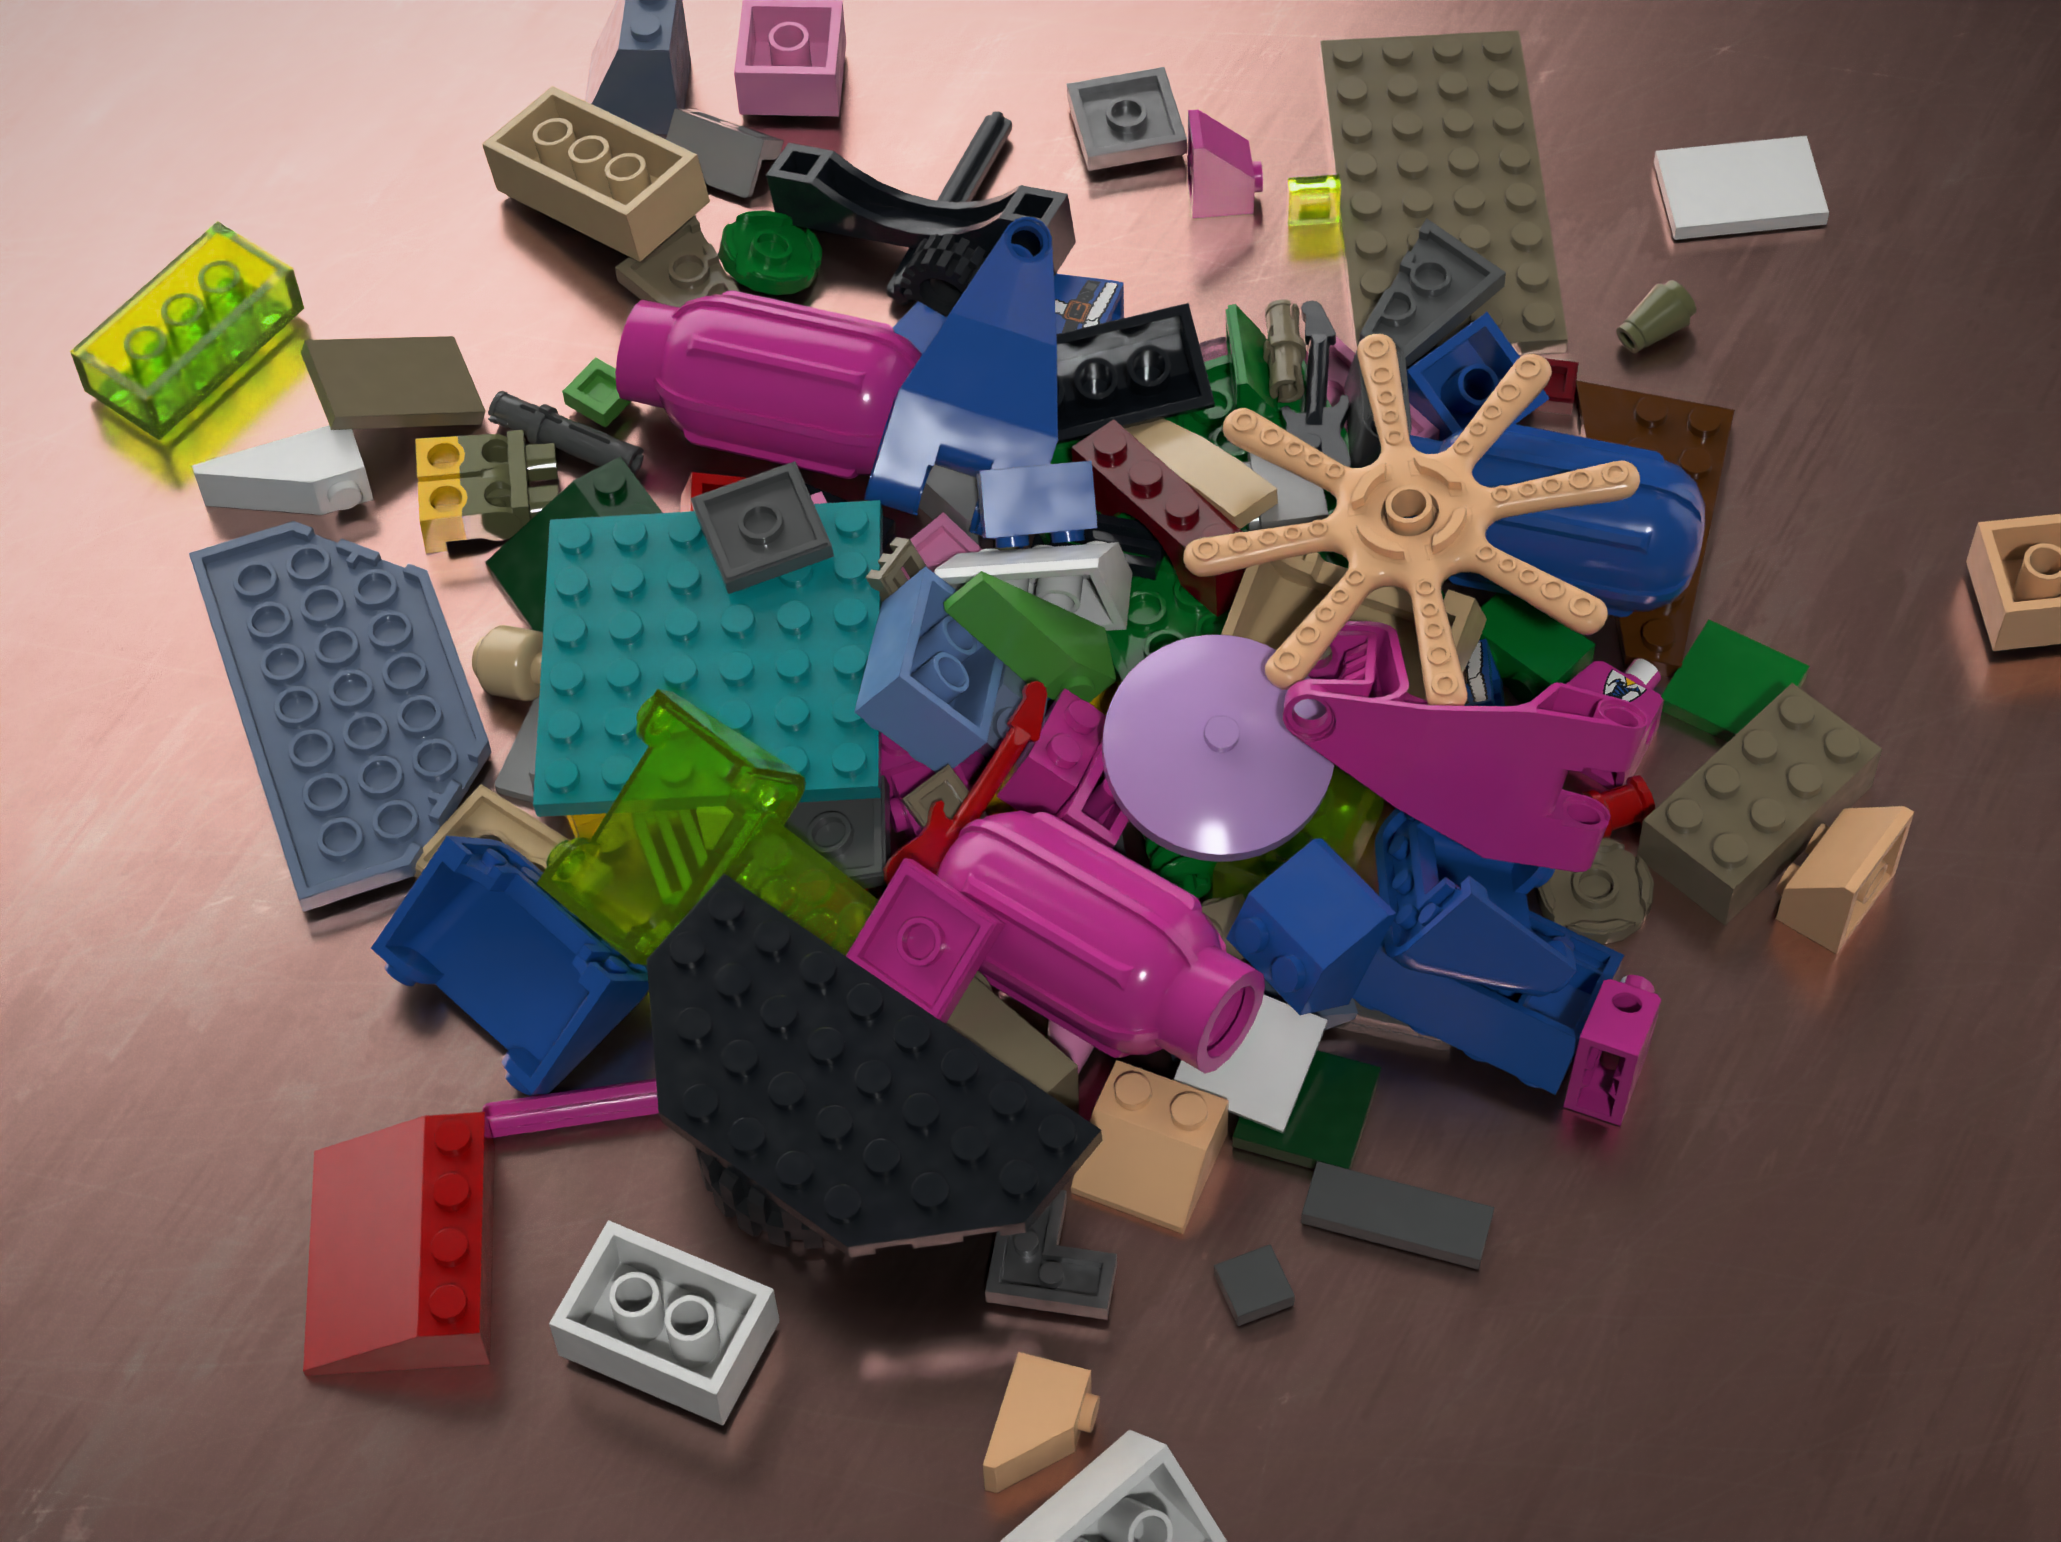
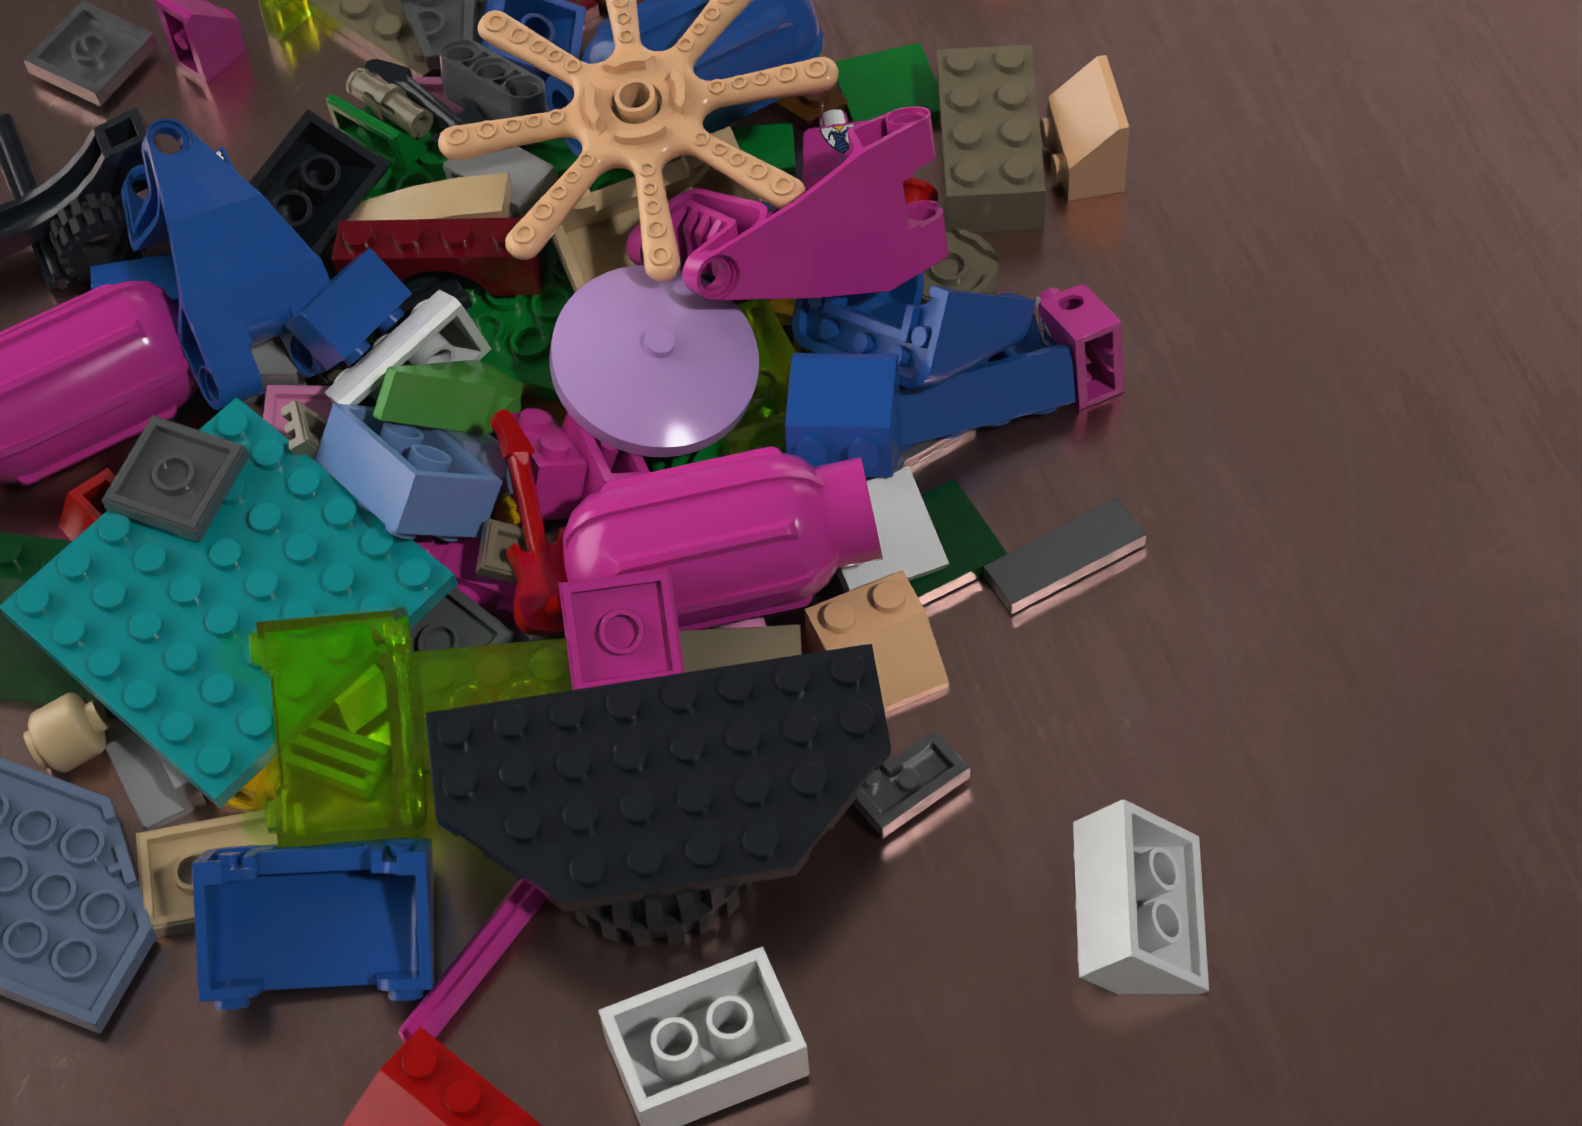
camera: 45 degrees left, 0 degrees up
light nougat slope [983,1352,1100,1493] -> none
dark grey tile [1214,1244,1295,1326] -> none

